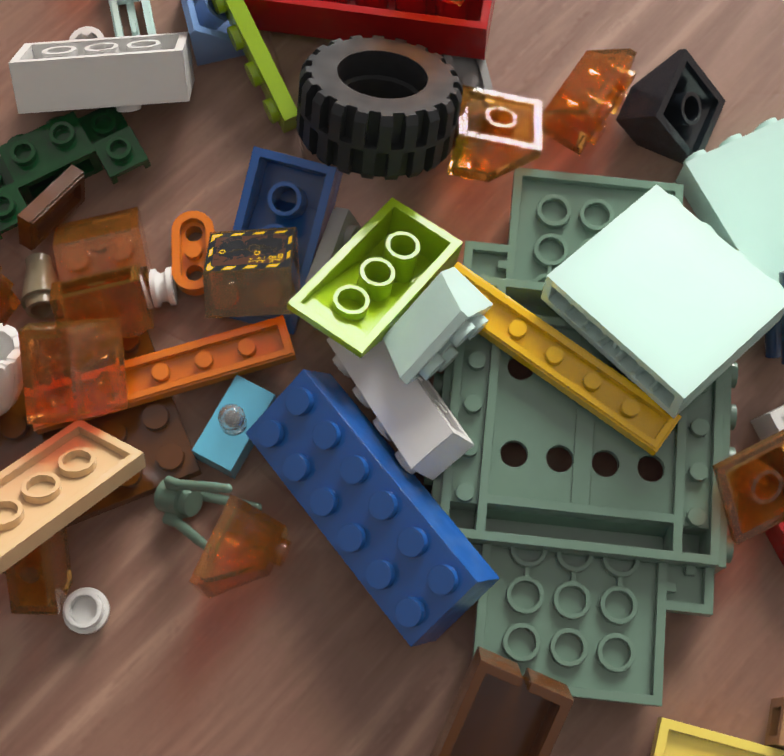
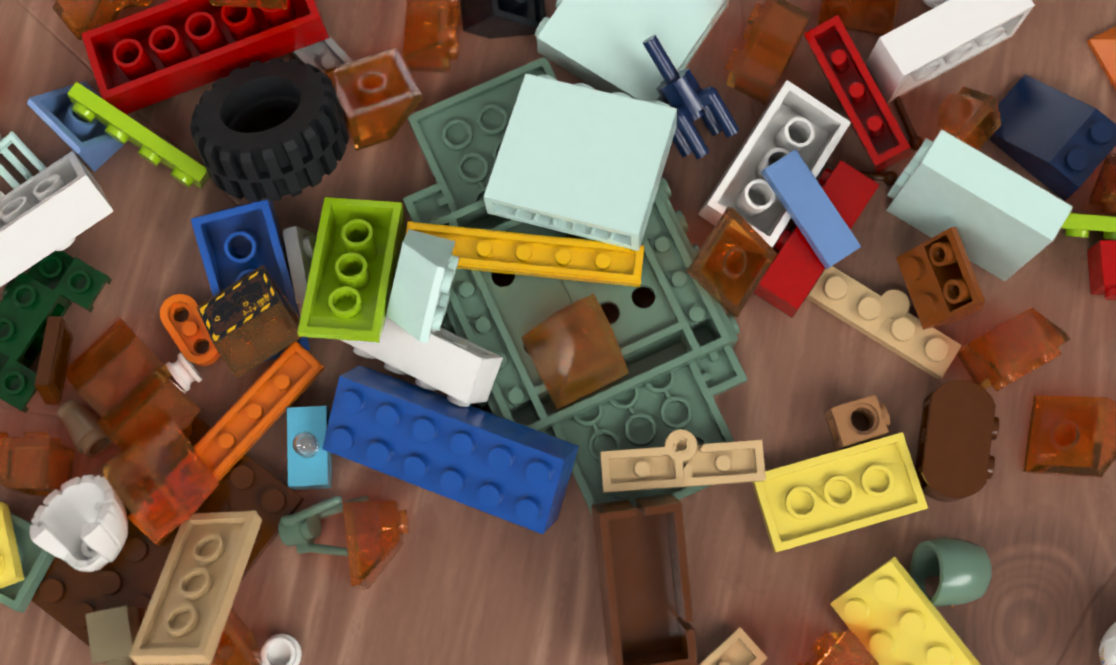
camera: 30 degrees left, 5 degrees up
none -> clear orange slope [521,293,629,409]
none -> tan hinge [599,429,766,493]

